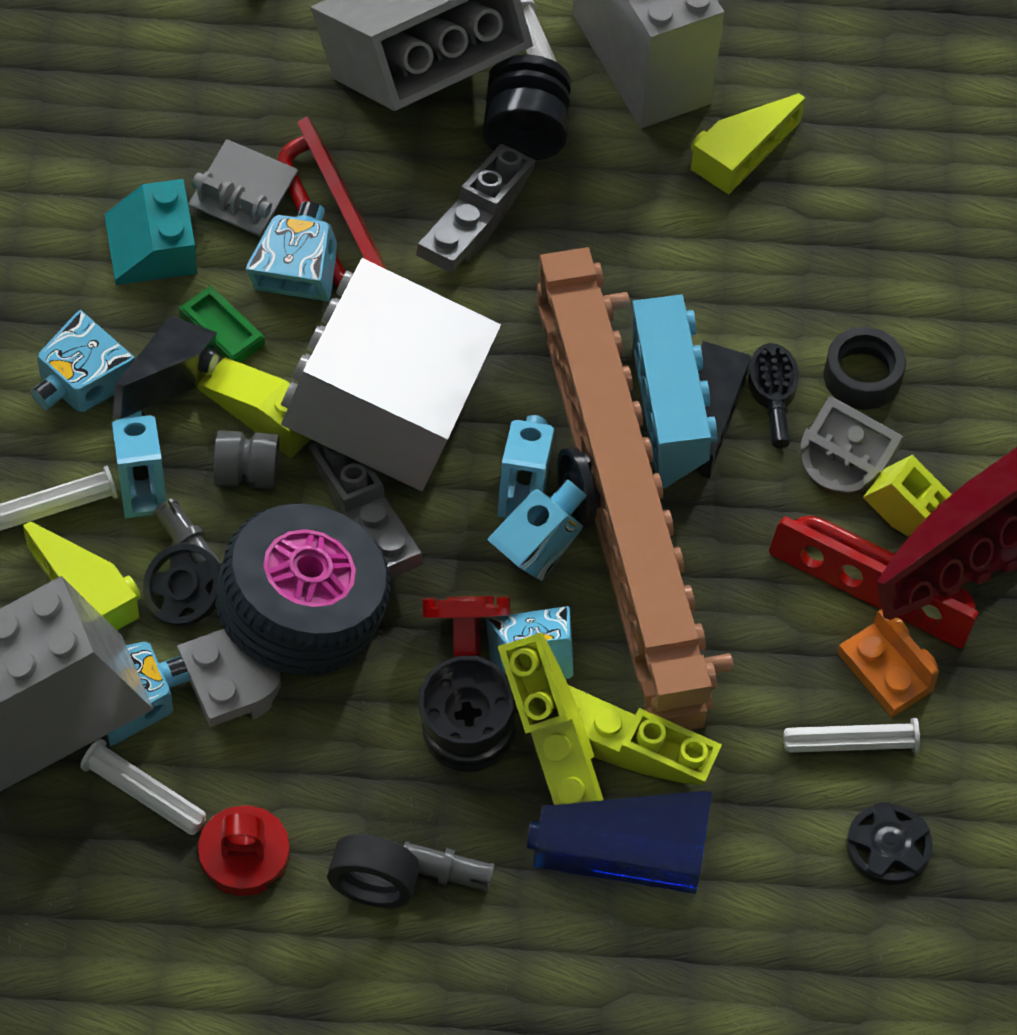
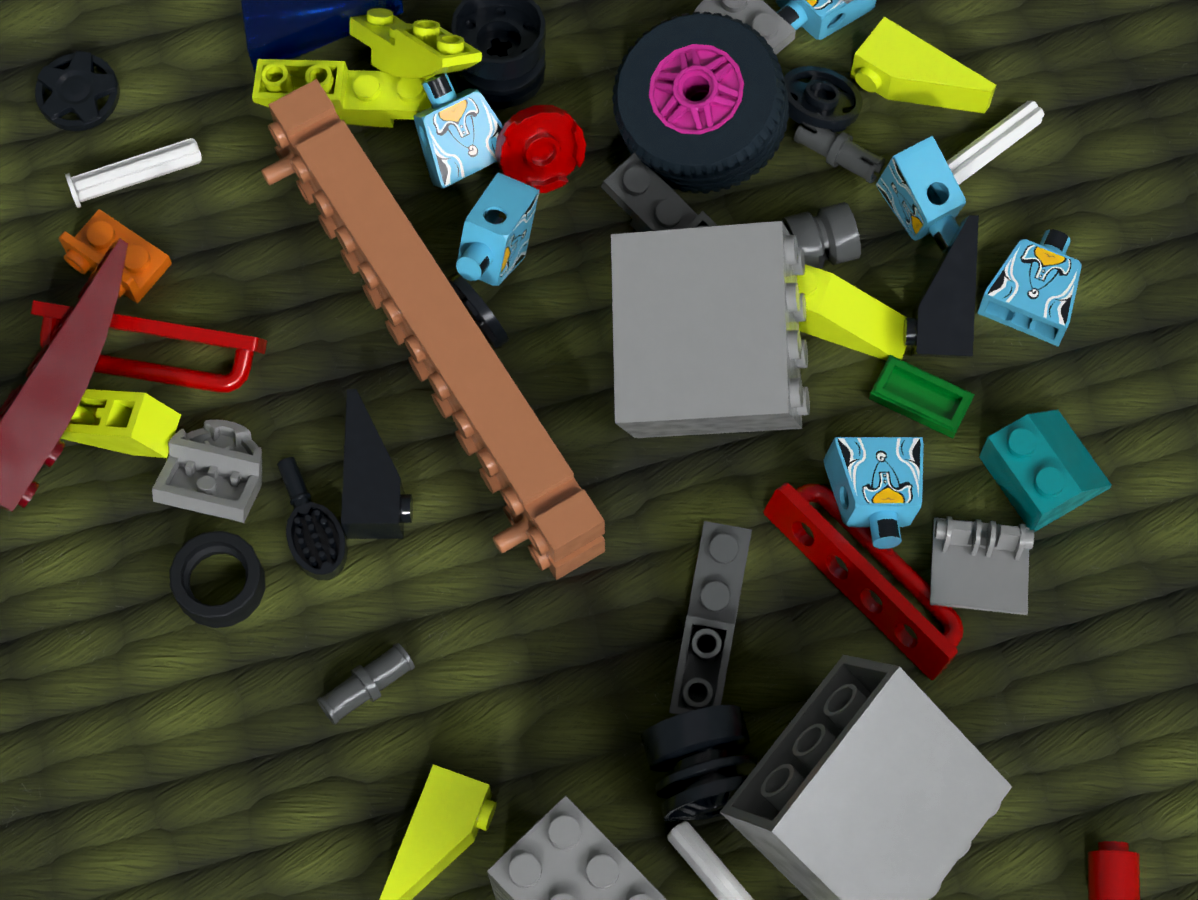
camera: 165 degrees right, 10 degrees up
medium azure torso [497,415,554,518] -> none
medium azure slope [632,294,718,488] -> none
none -> dark grey pin [317,643,415,725]

